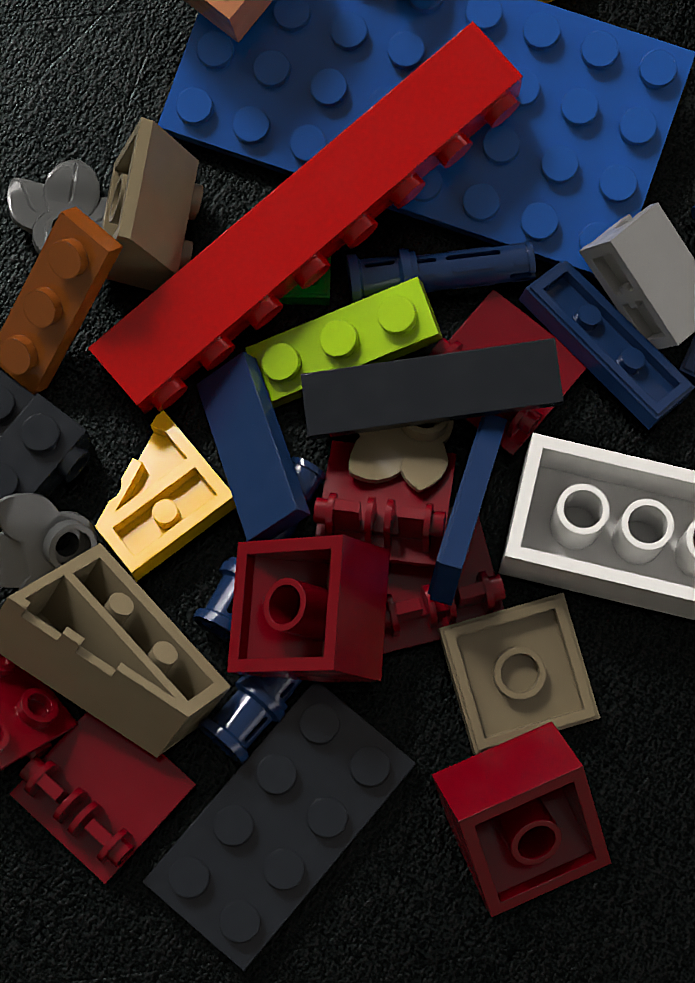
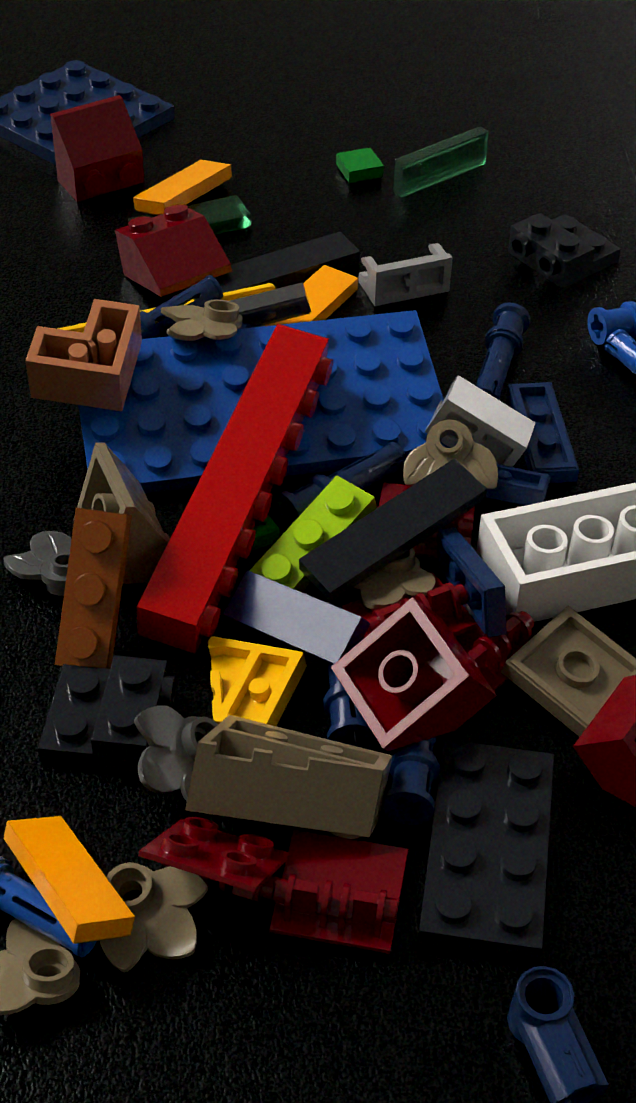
camera: 30 degrees left, 30 degrees down
none -> dark tan plate [403,419,498,489]

